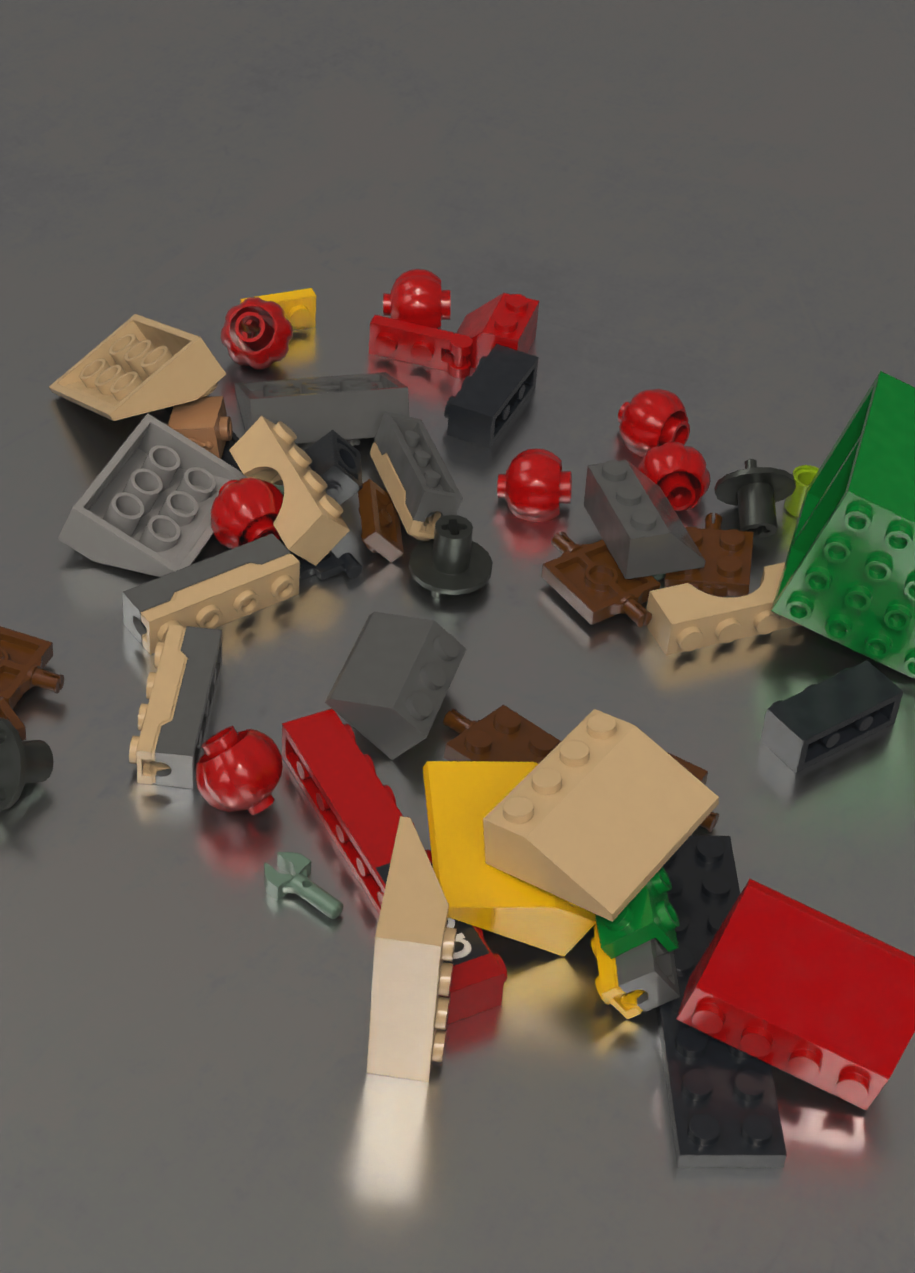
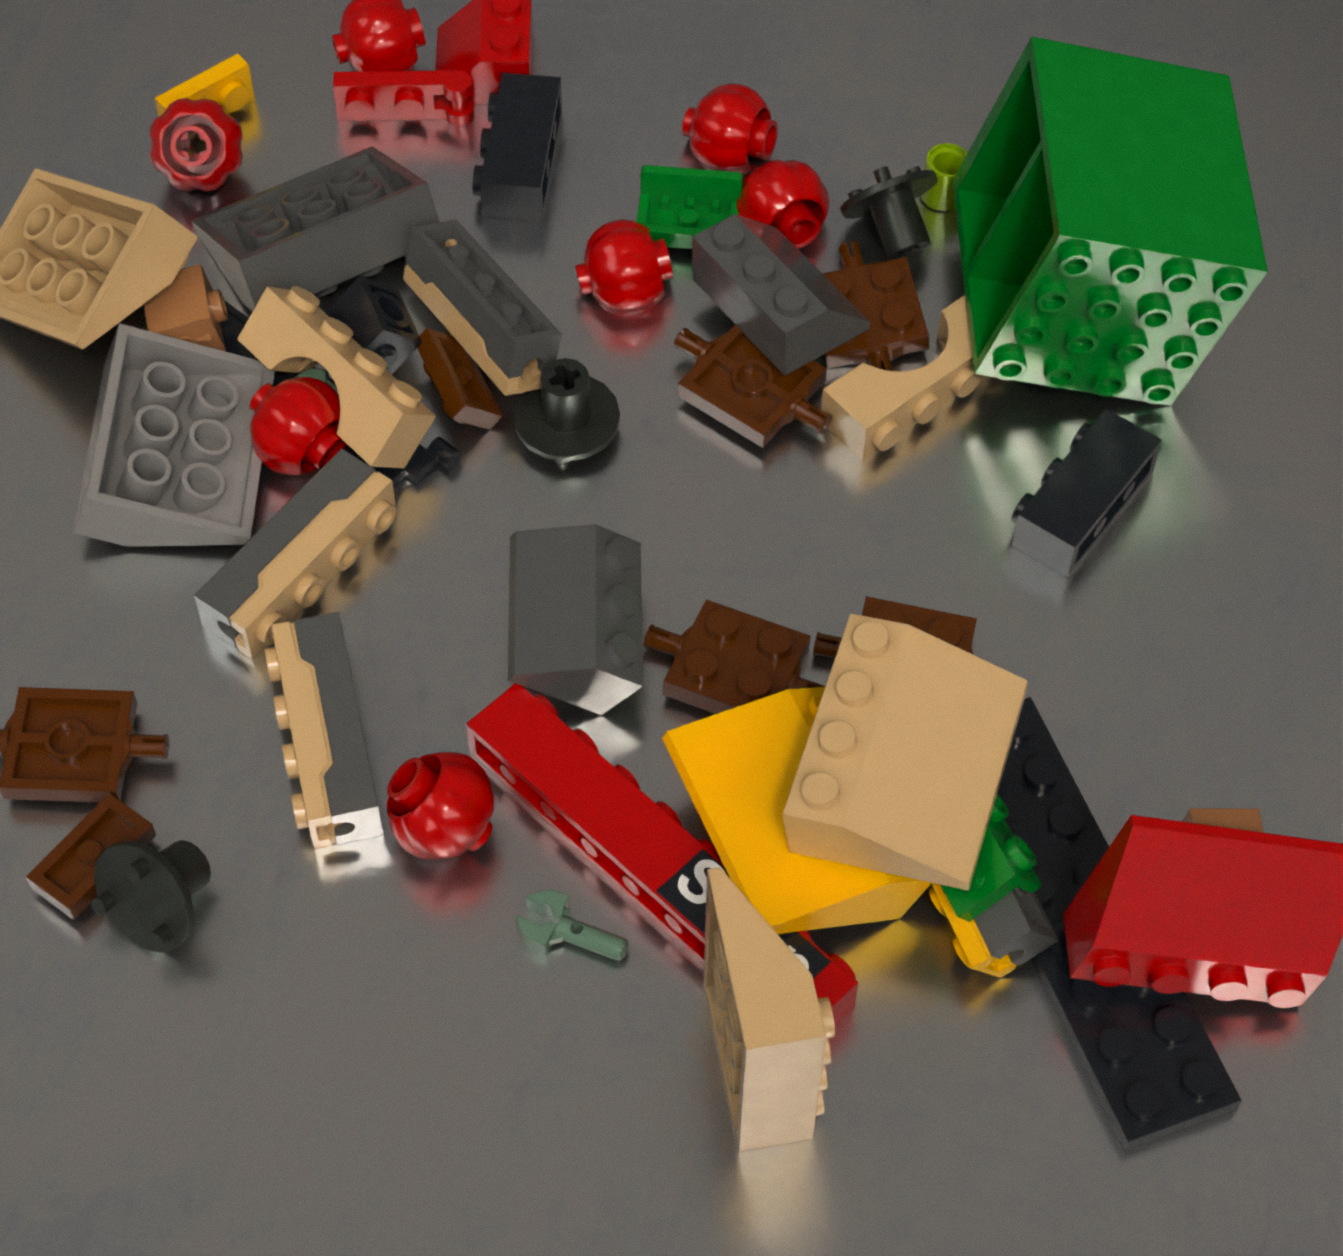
camera: 15 degrees left, 15 degrees up
none -> green bracket [636,165,743,249]

